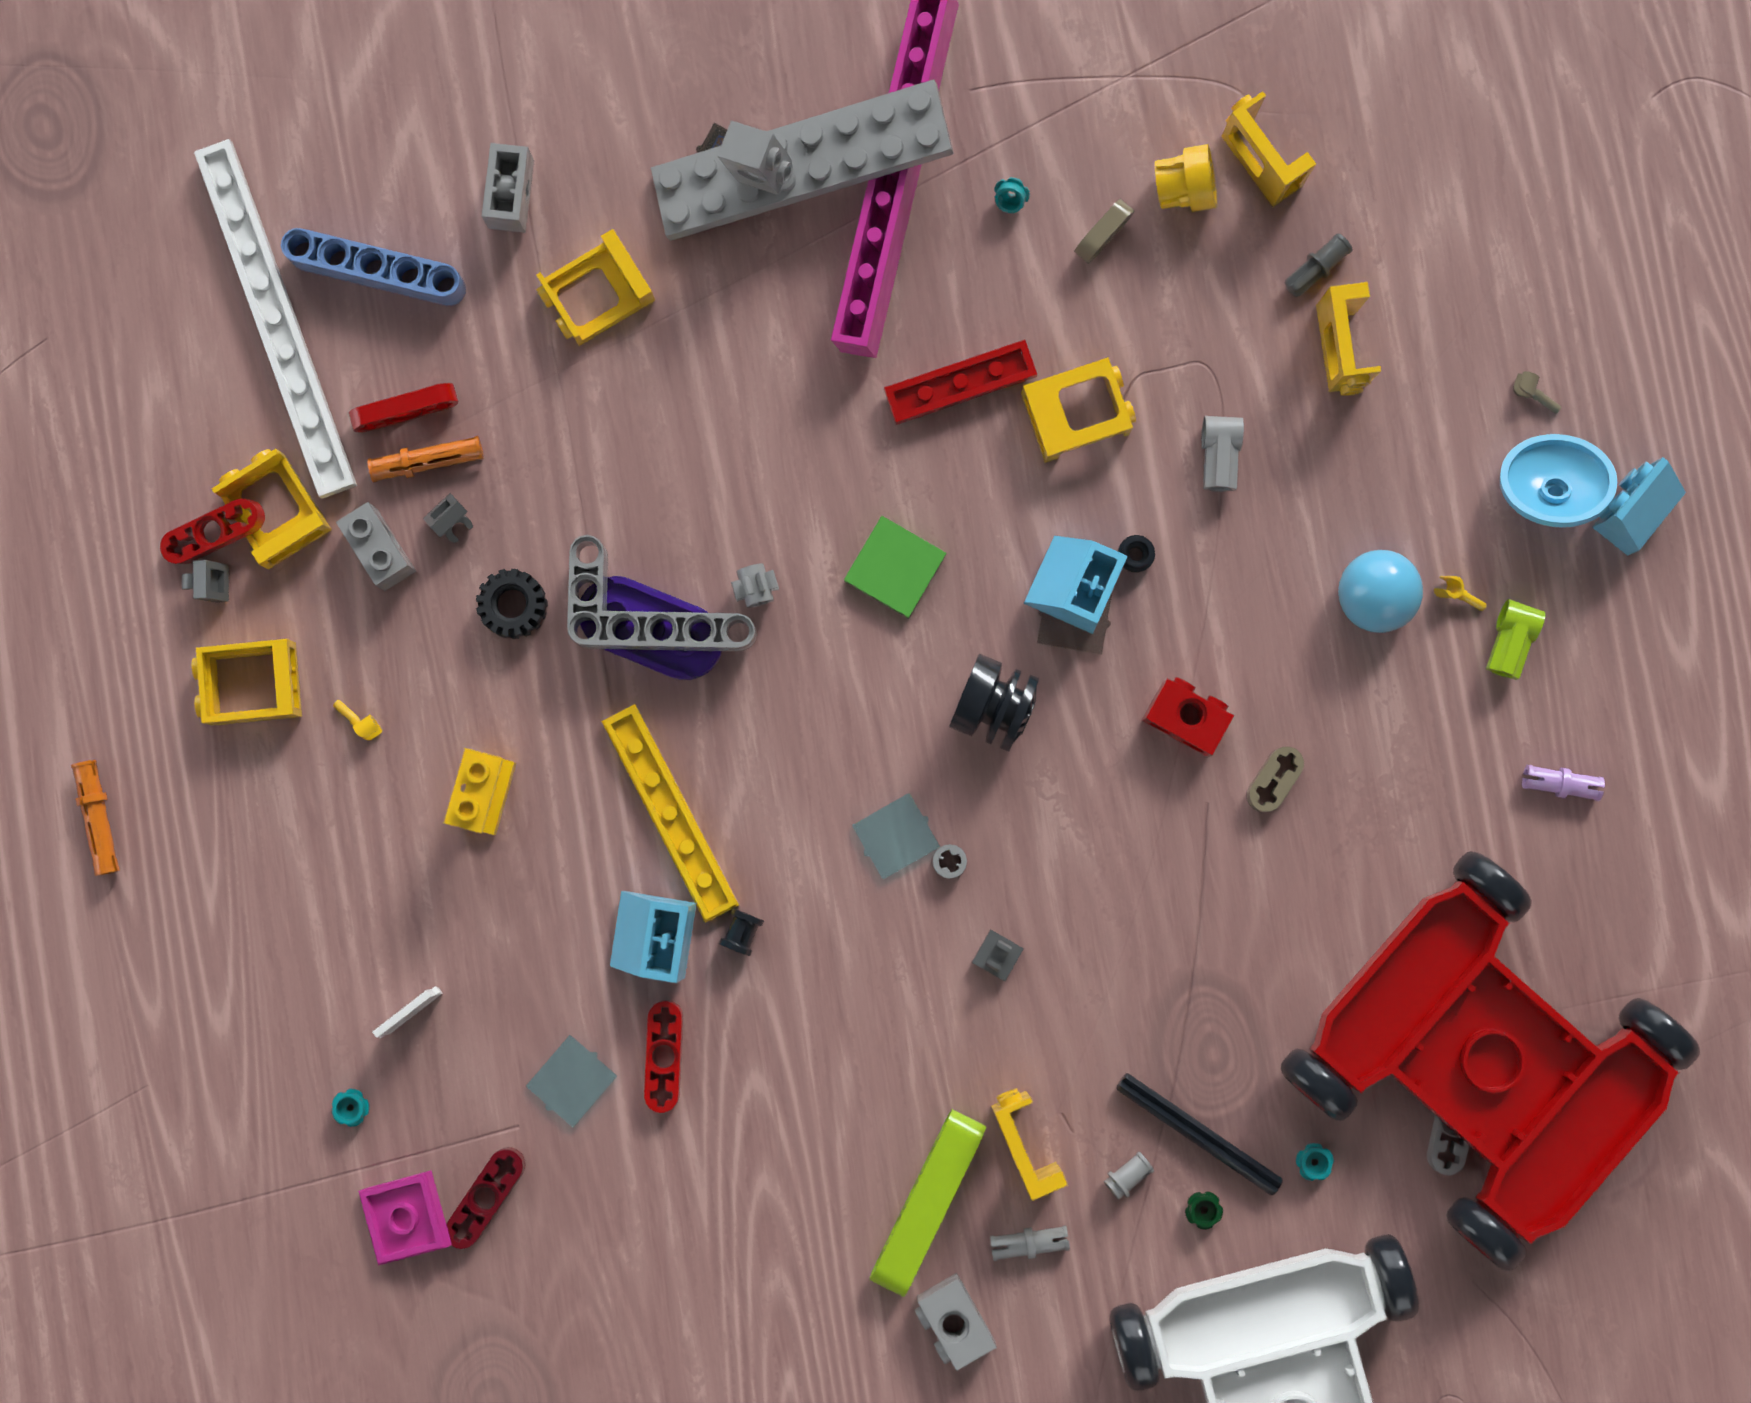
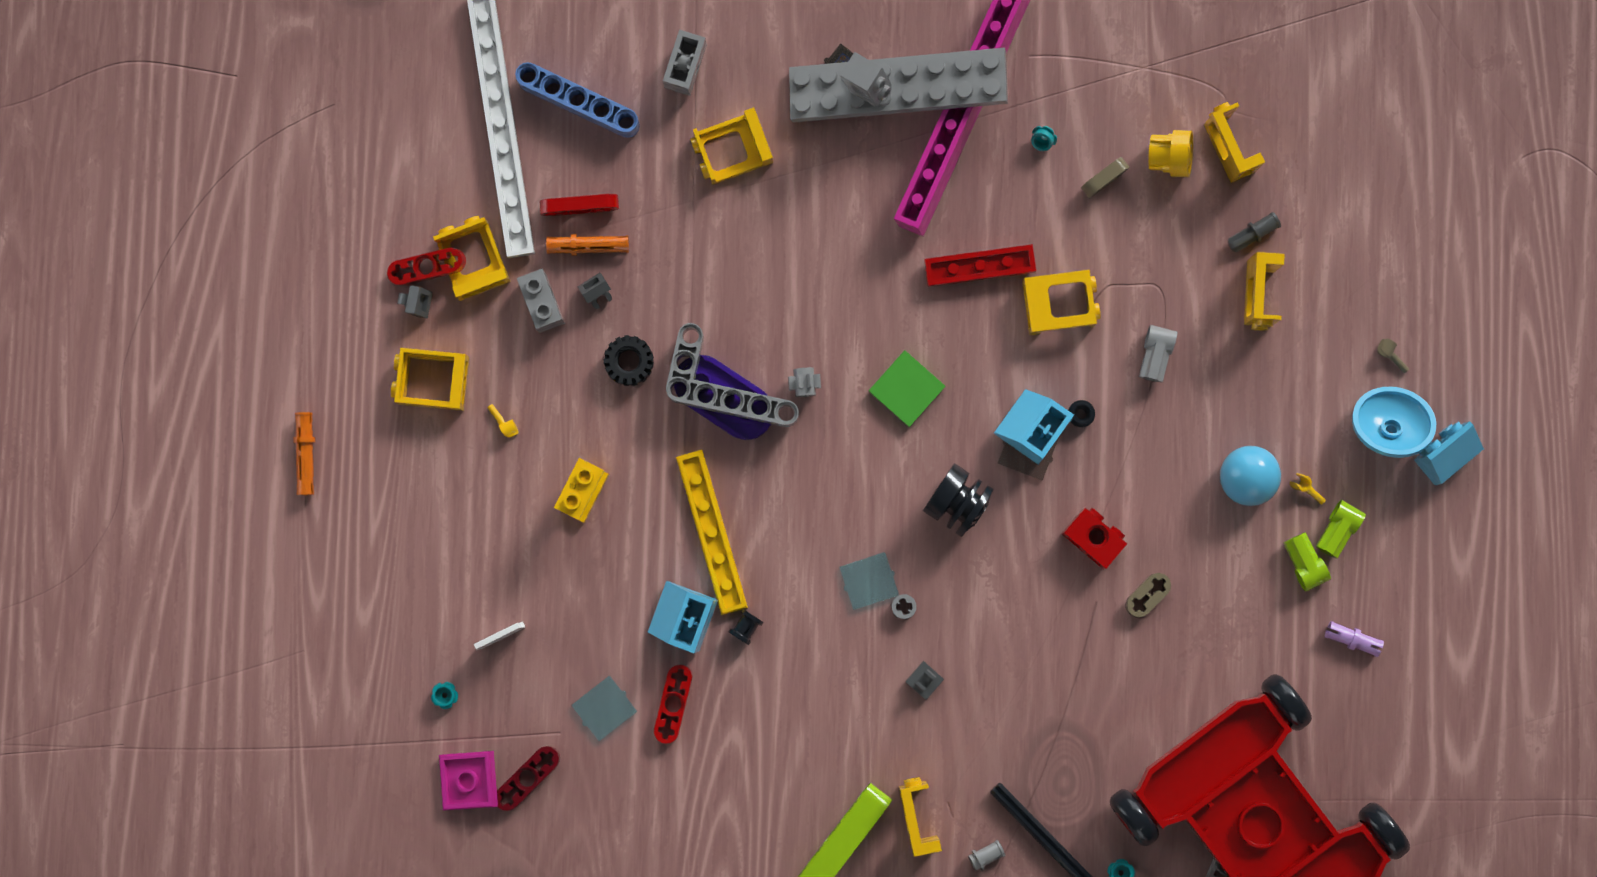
camera: 15 degrees right, 0 degrees up
none -> lime piece [1283,532,1331,591]

